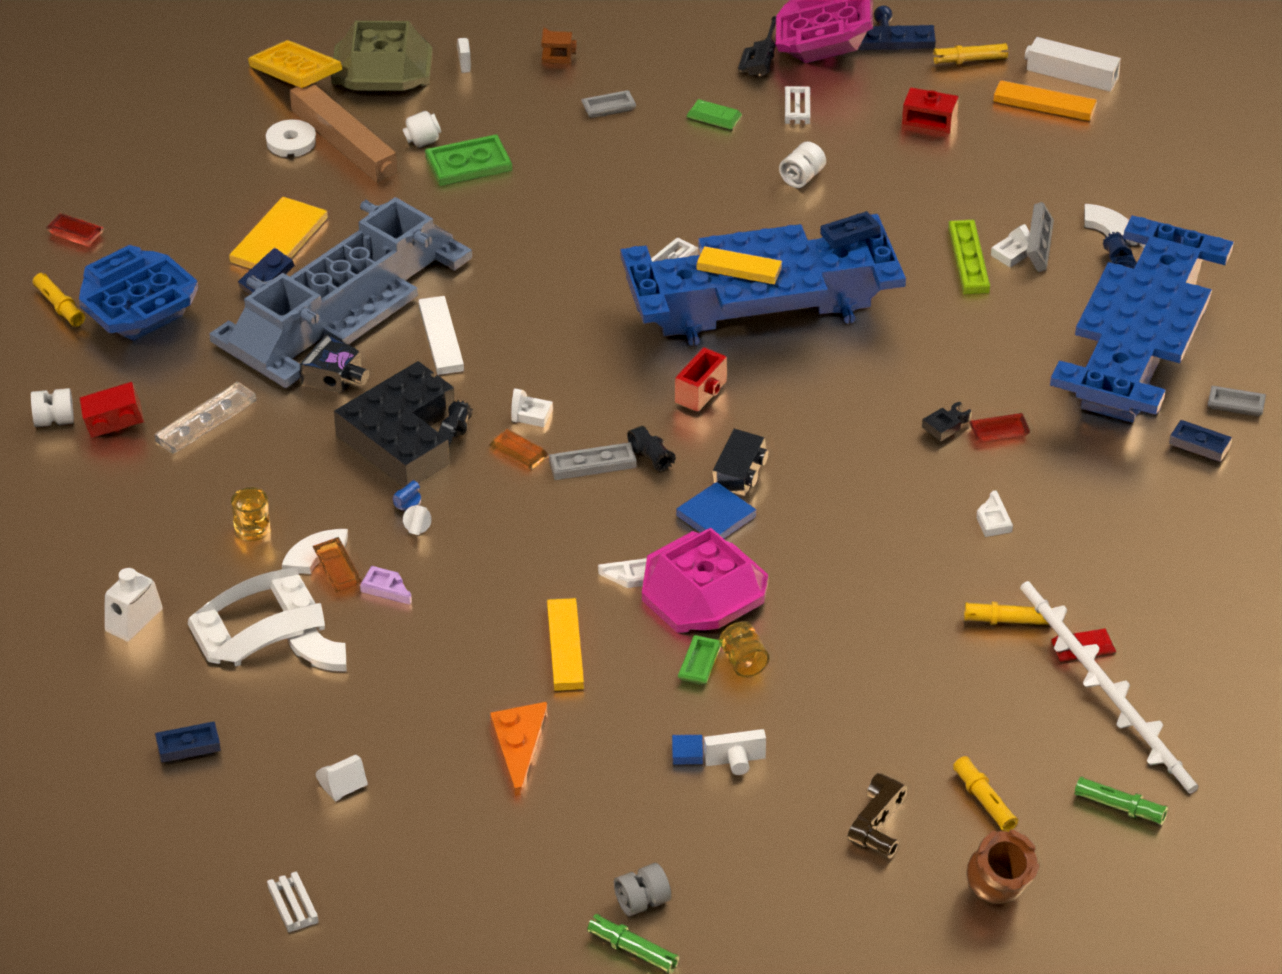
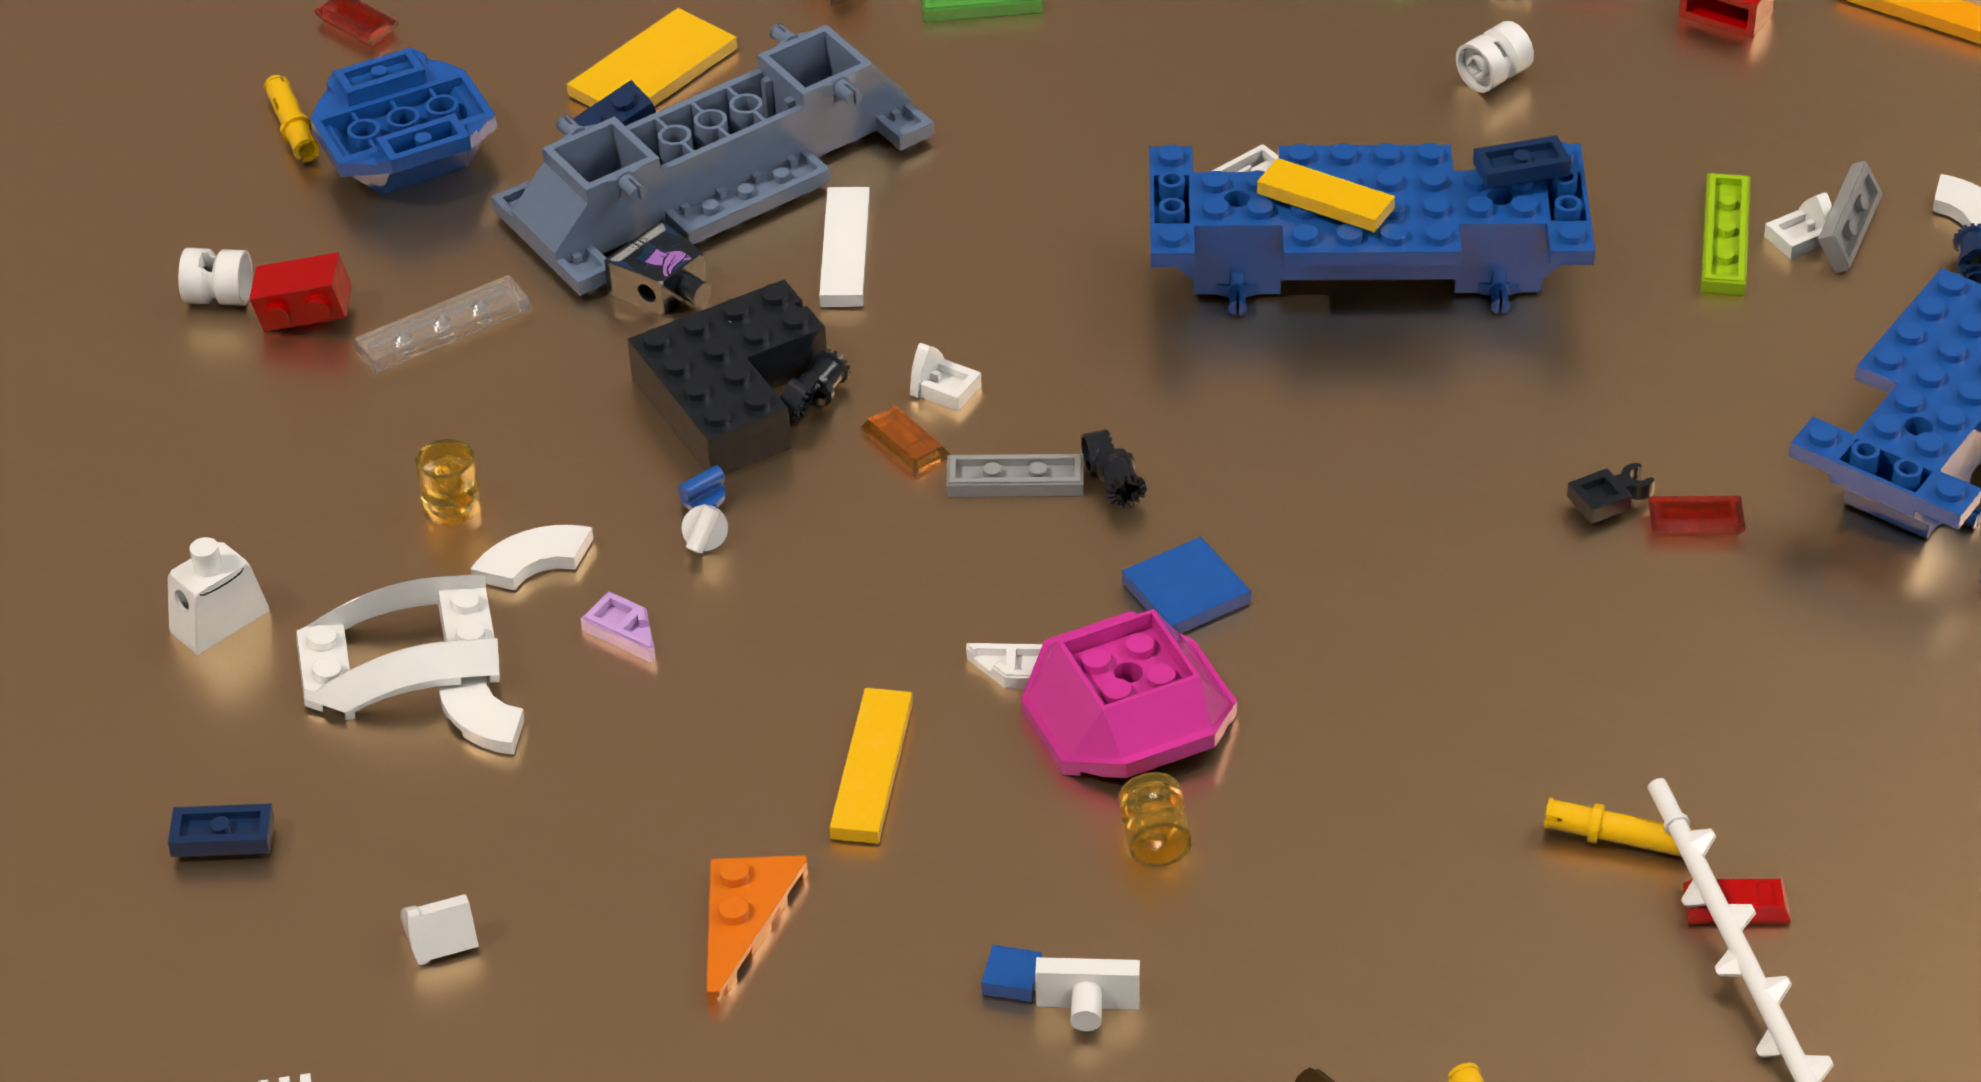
camera: 15 degrees right, 0 degrees up
clear orange tile [312,537,362,592] -> none
red brick [675,348,727,412] -> none
bright green tile [678,635,722,686] -> none
black brick [713,428,769,496] -> none
white tile [976,490,1013,537] -> none

